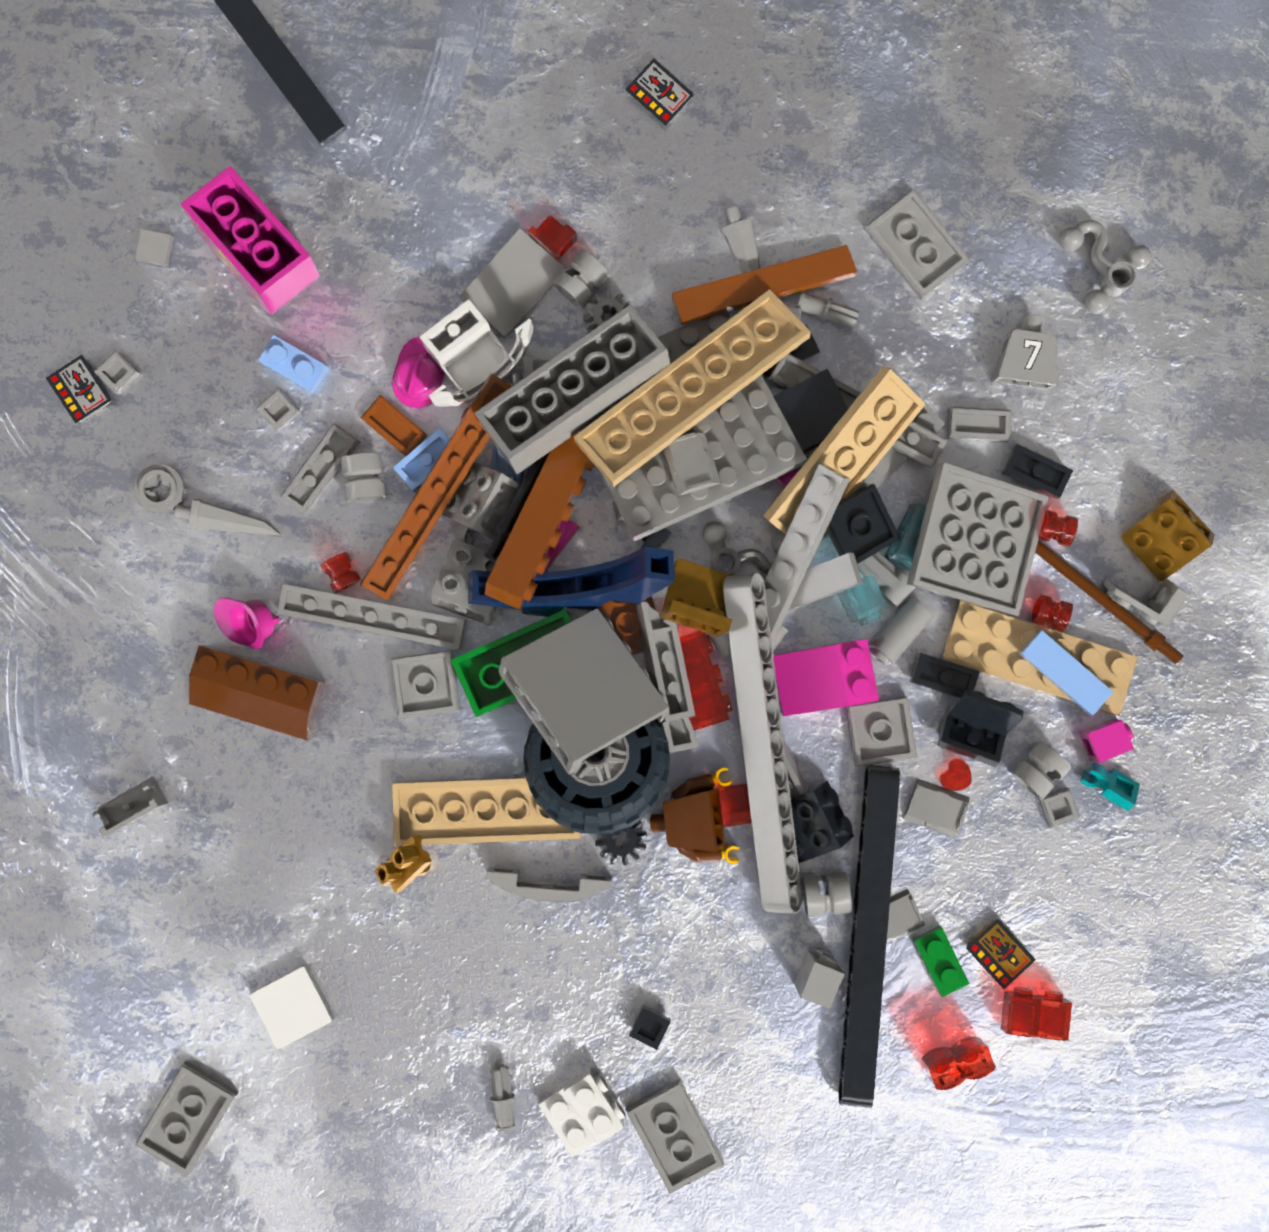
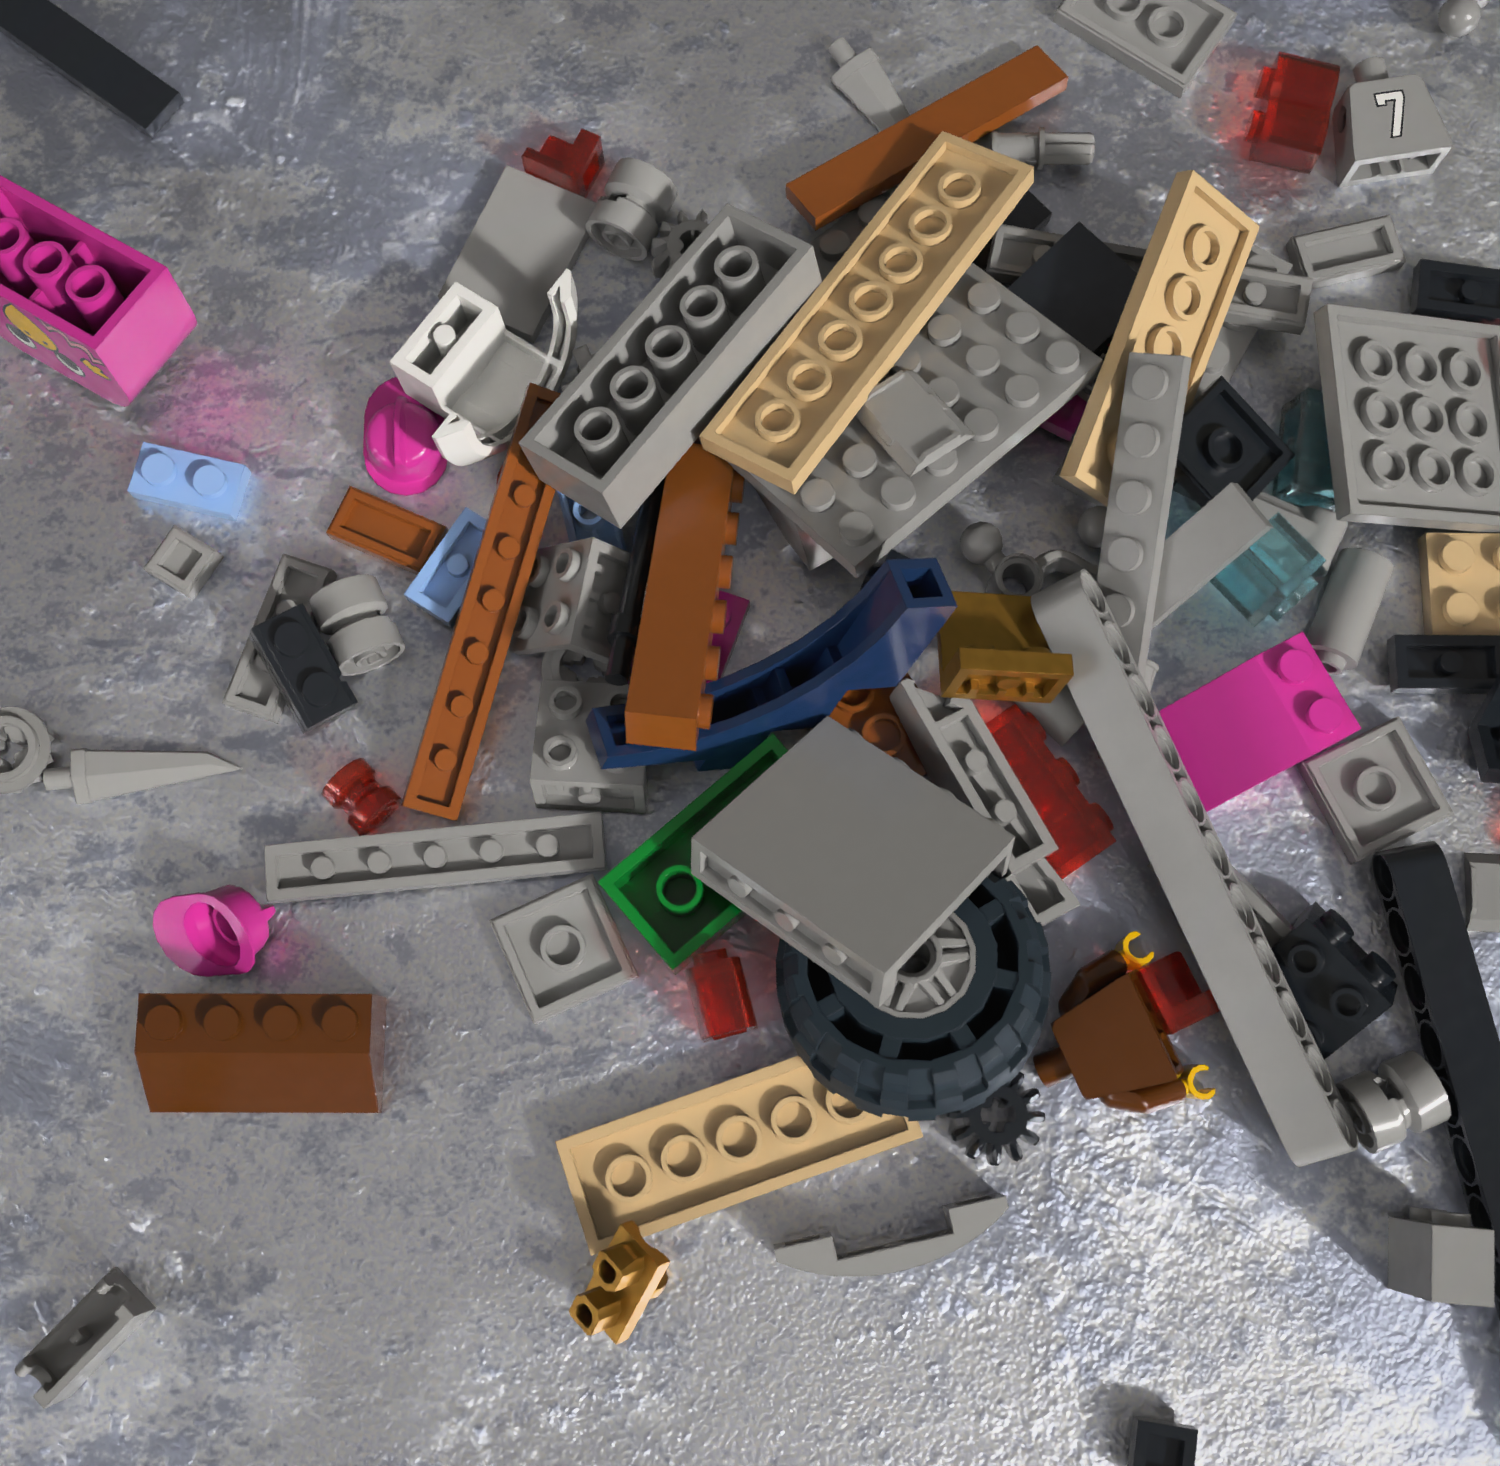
camera: 20 degrees left, 10 degrees down
none -> black brick [249,603,358,734]
none -> clear red brick [684,948,758,1043]
none -> clear red brick [1244,51,1340,175]

